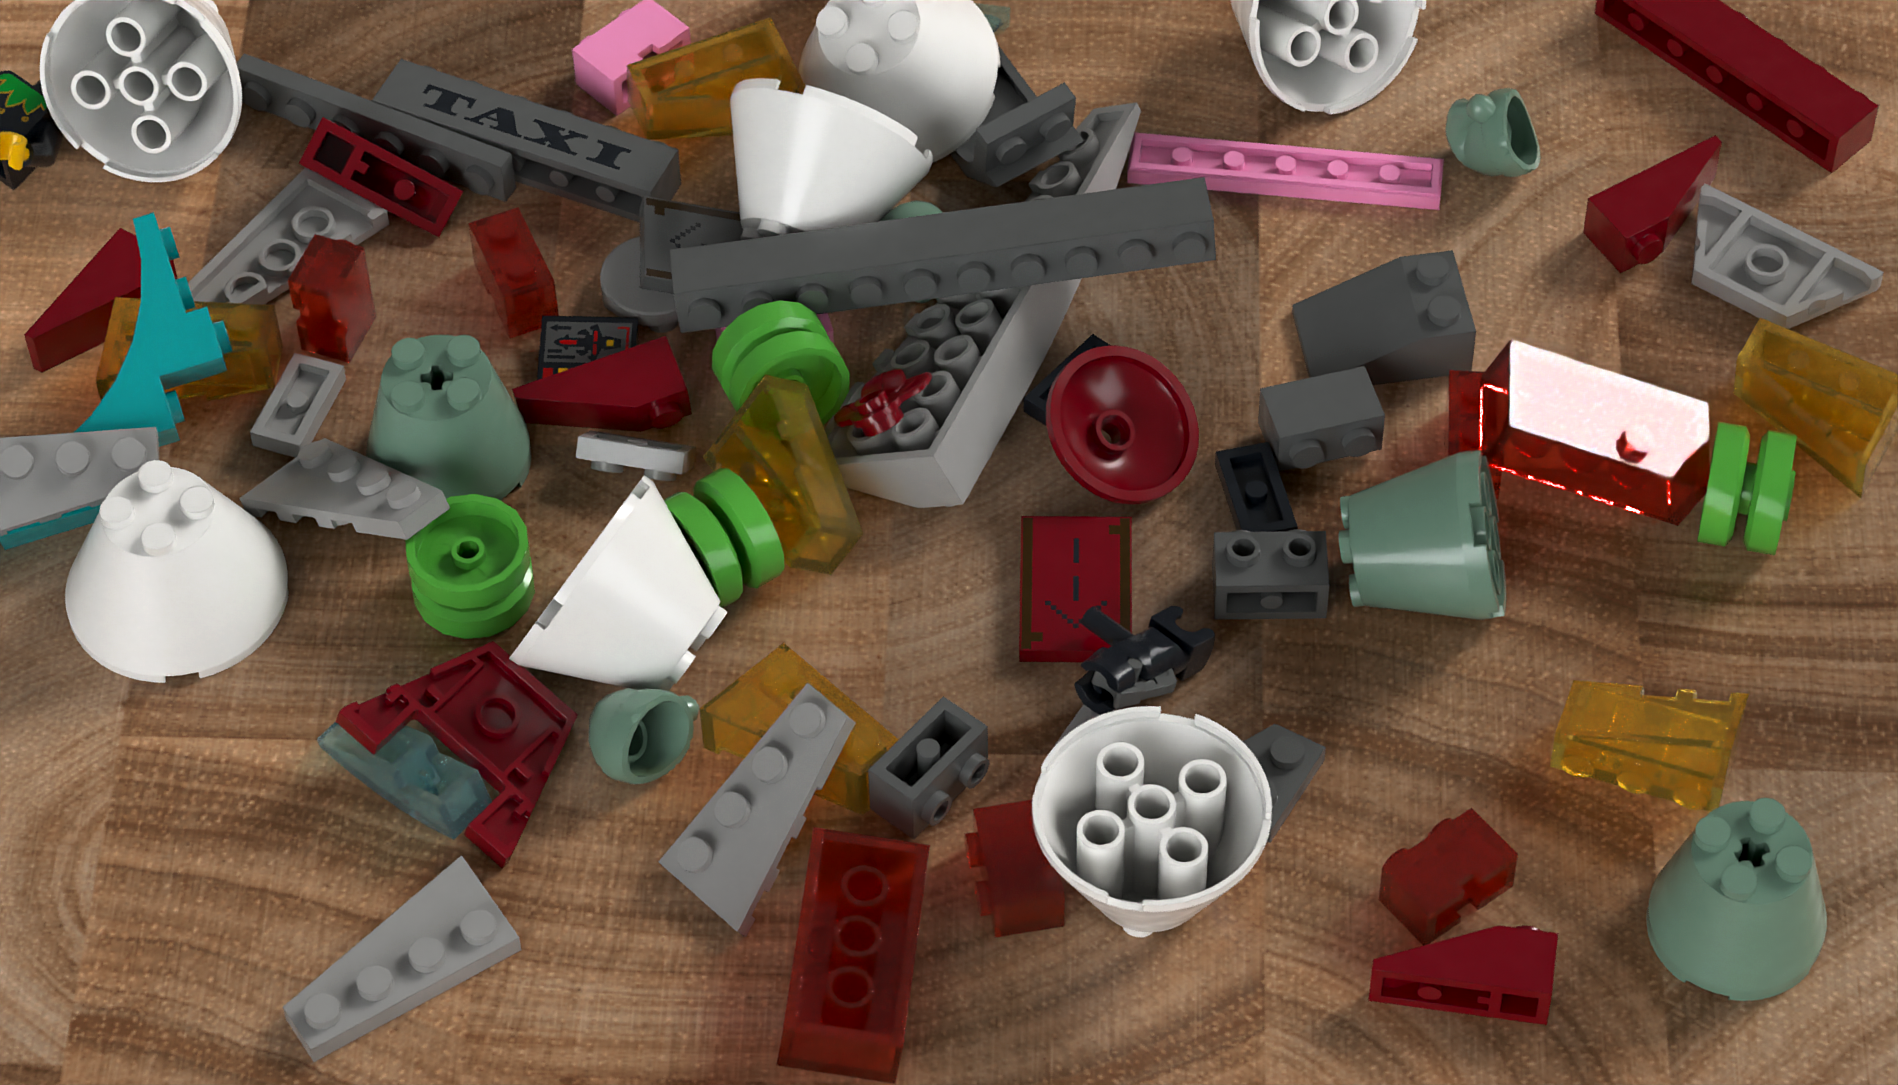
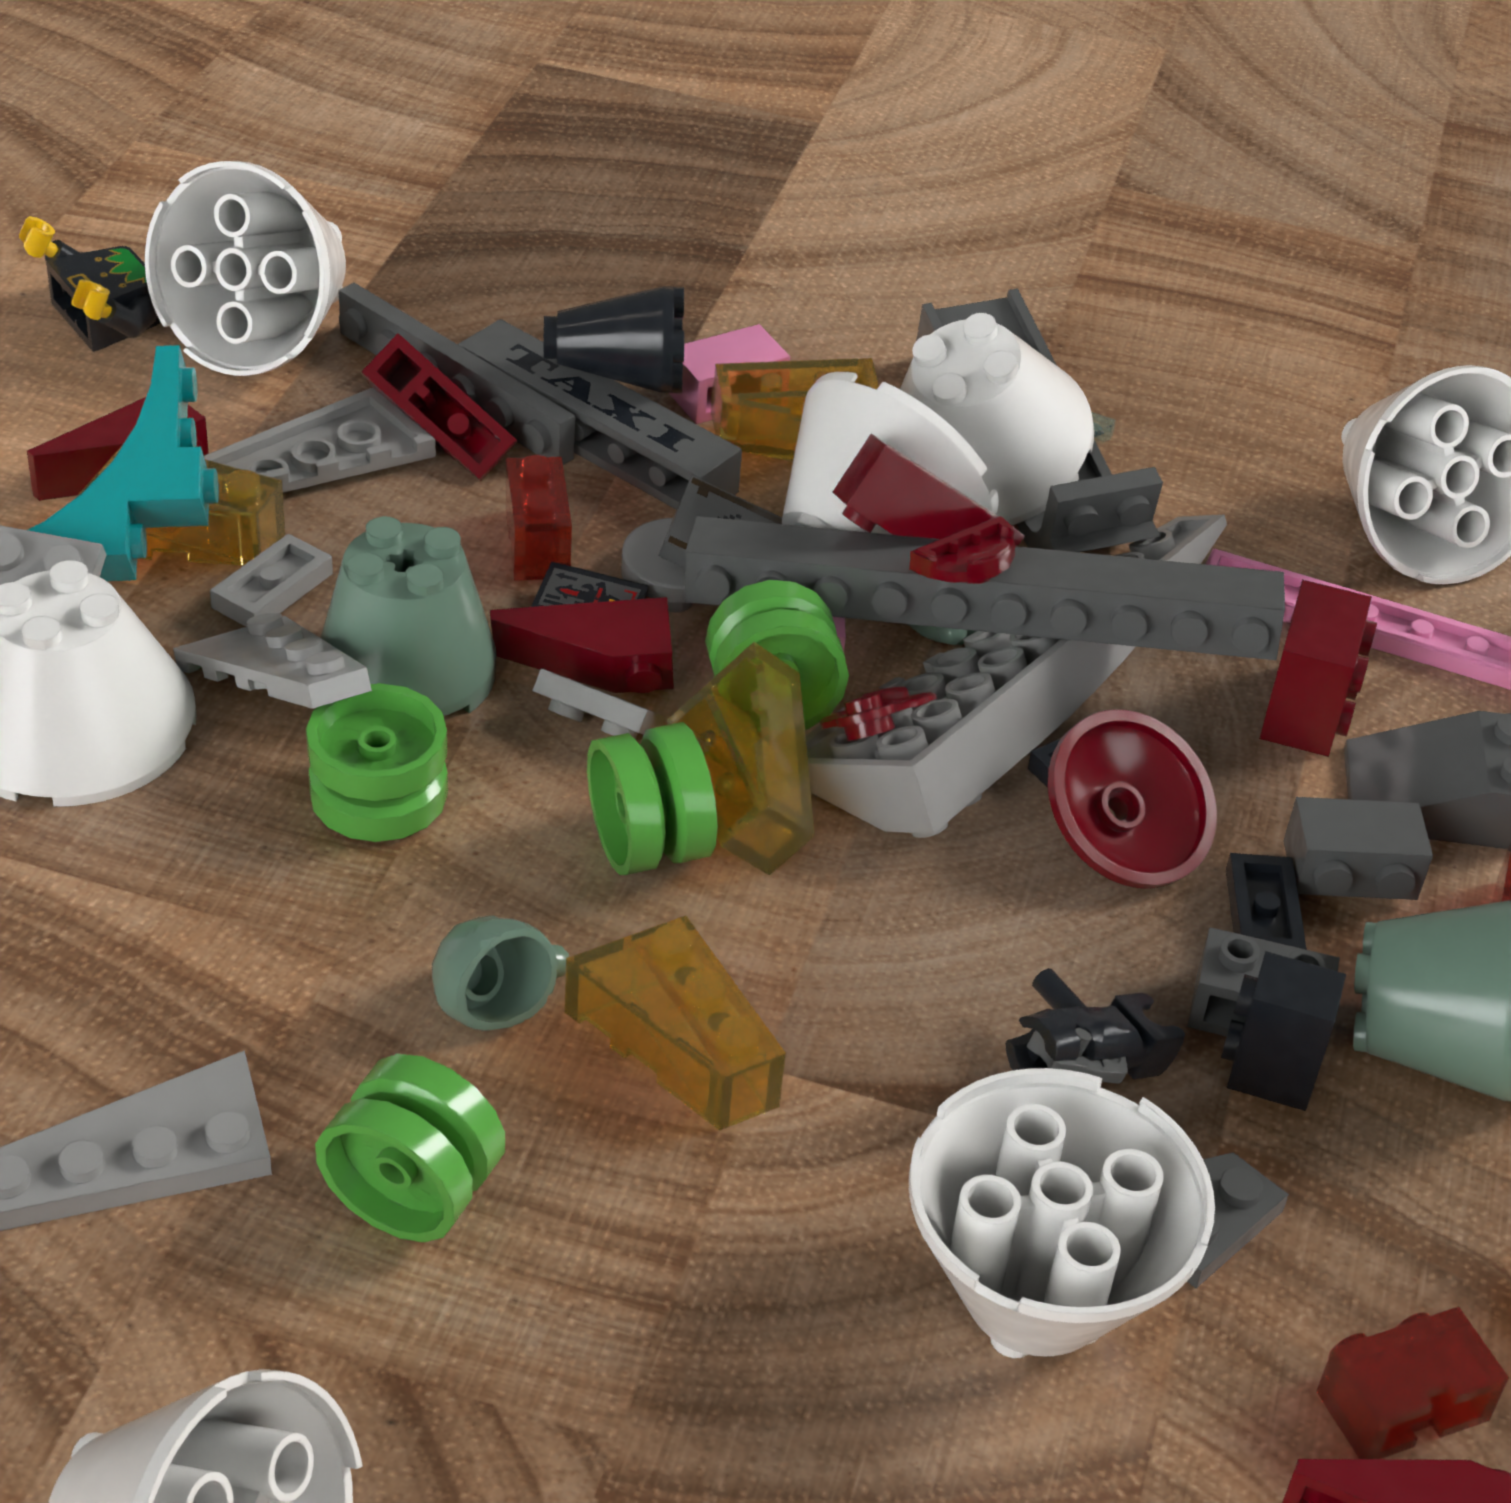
camera: 10 degrees right, 10 degrees down
clear red brick [288,234,376,363] -> none
clear light blue slope [317,721,492,840] -> none
dark red wing [336,641,578,869] -> none
white cone [509,475,727,691] -> none
light grey wing [658,683,856,937] -> none
clear red brick [776,827,930,1084] -> none
dark grey brick [868,696,990,839] -> none
clear red brick [964,800,1065,938] -> none
dark red tile [1019,516,1132,662] -> none
none -> bright green wheel [315,1054,505,1243]
none -> black cone [543,286,684,393]
none -> dark red slope [832,433,1025,545]
none -> dark red plate [909,516,1016,584]
none -> black brick [1221,951,1346,1111]
none -> dark red brick [1259,579,1377,757]

